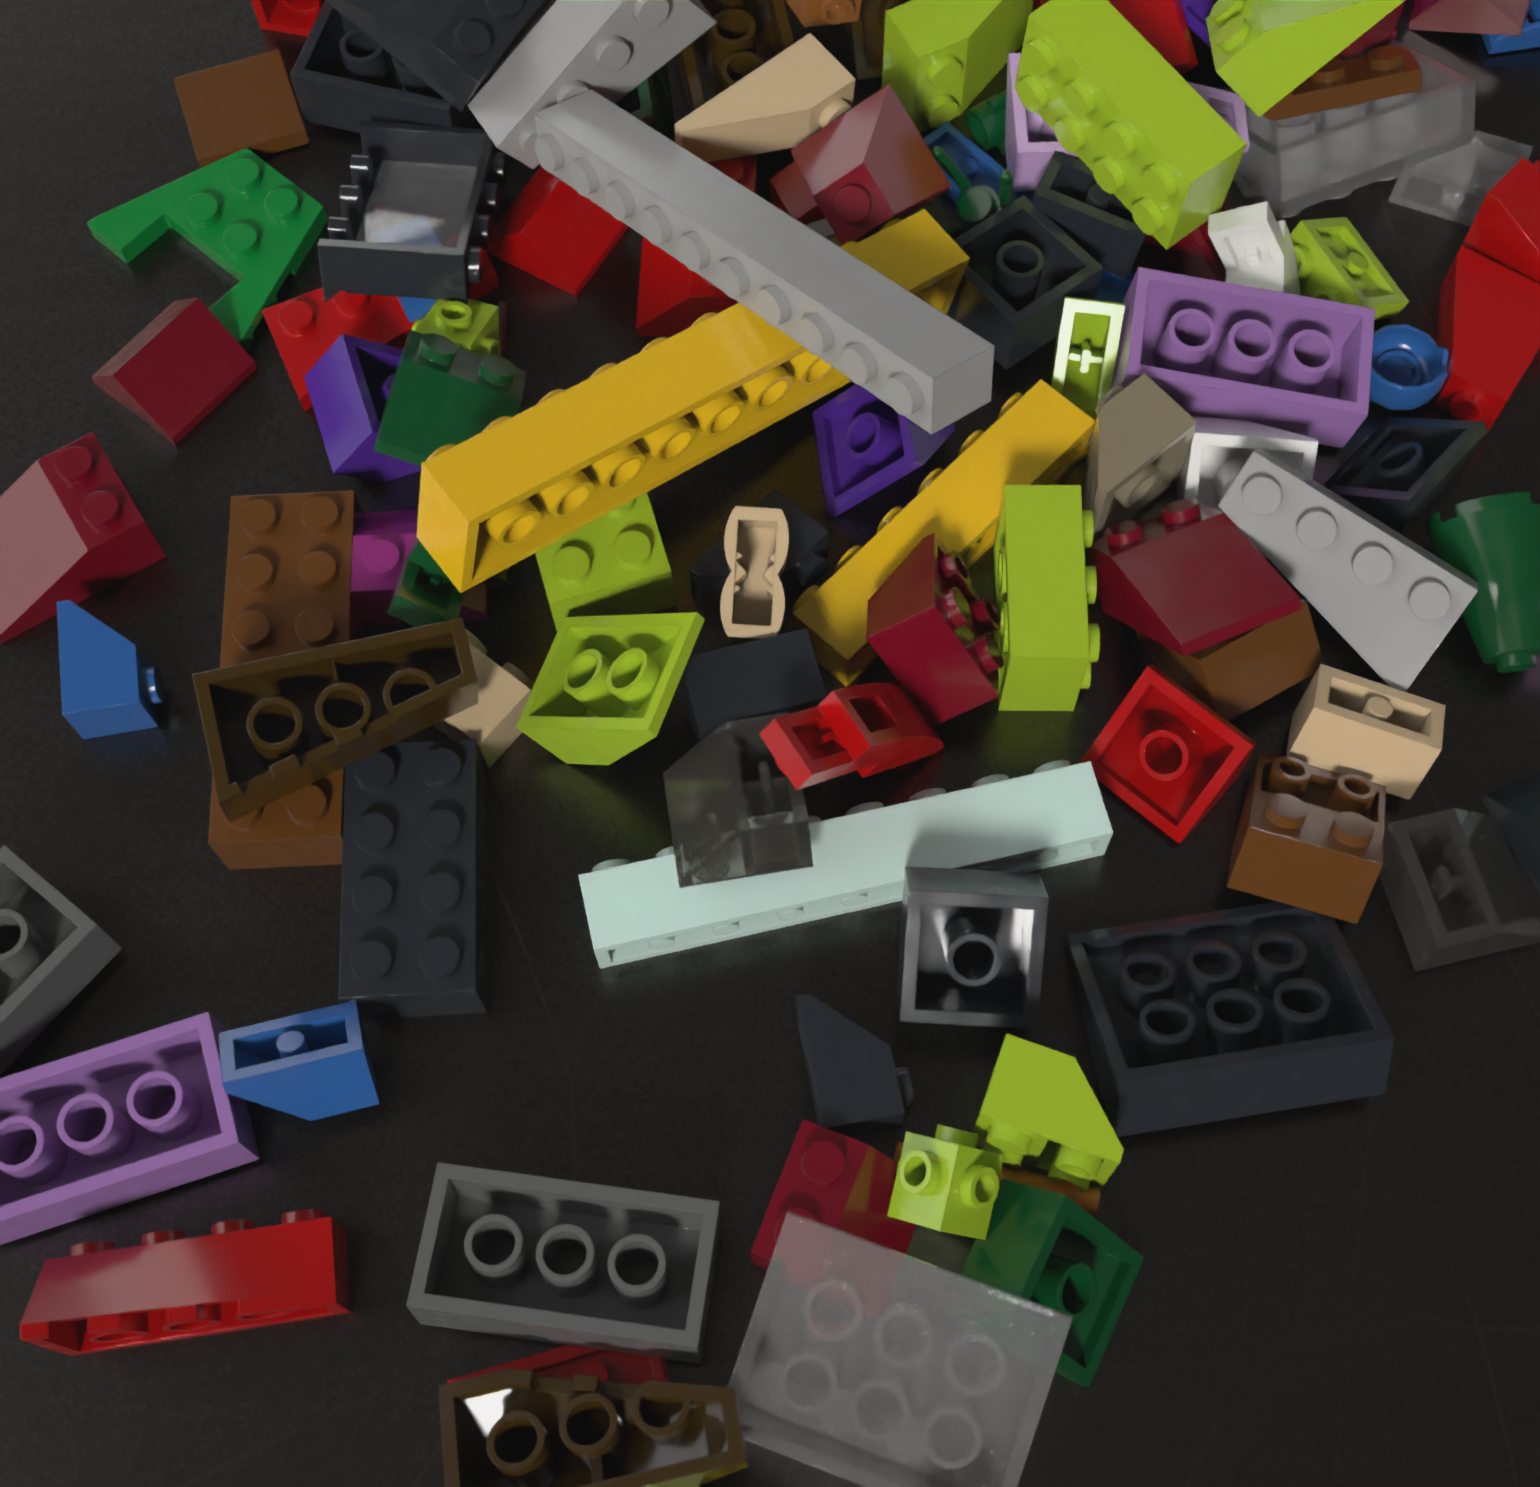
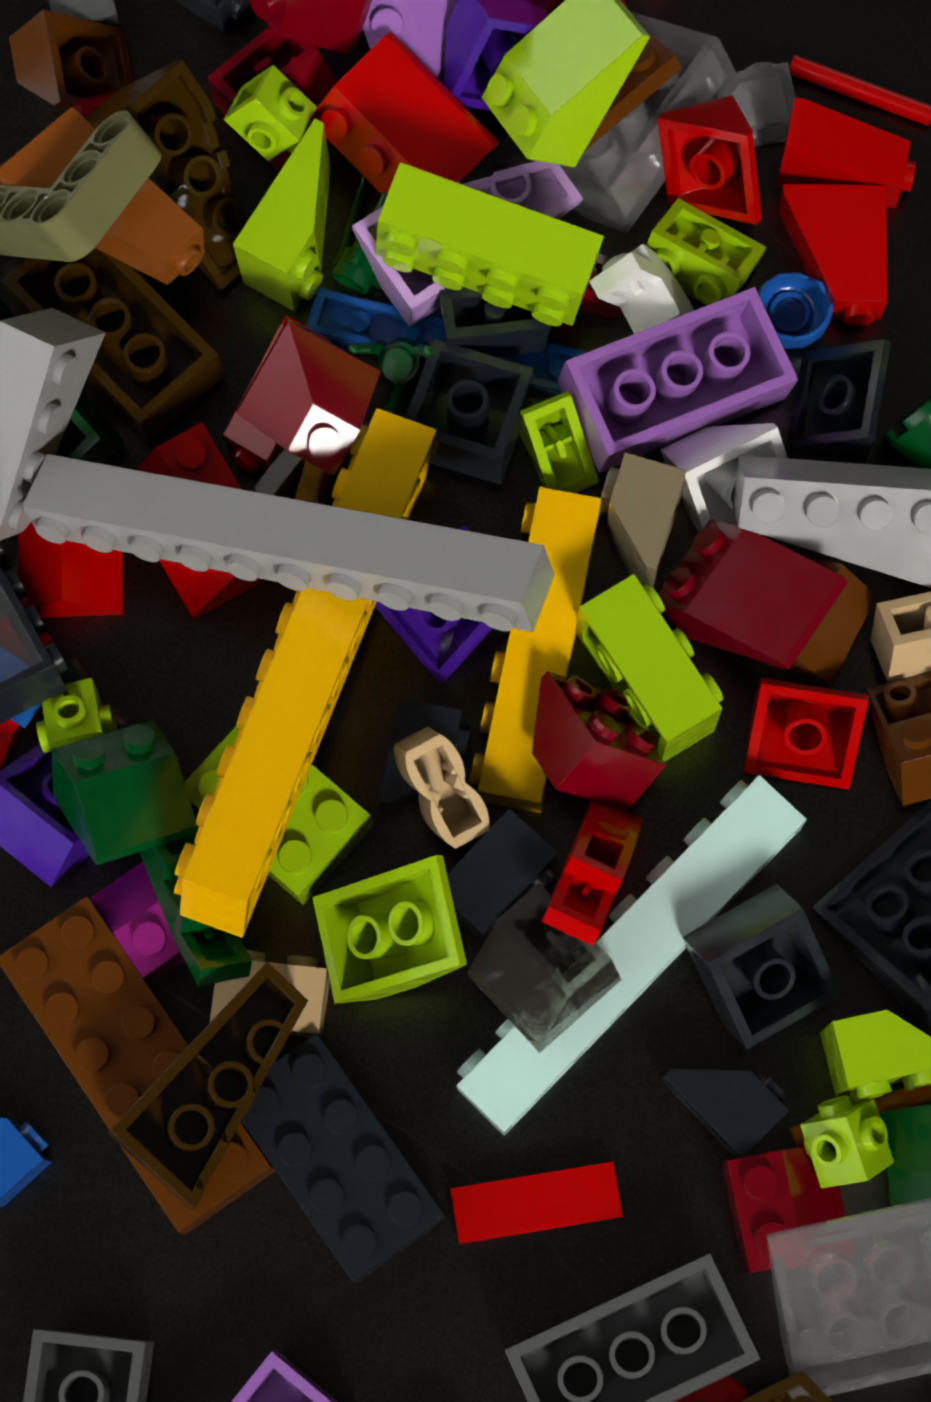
camera: 30 degrees left, 10 degrees up
blue slope [218,1000,380,1121] -> none
tan slope [675,33,856,163] -> none
none -> red tile [450,1162,623,1244]
none -> red slope [657,95,762,225]

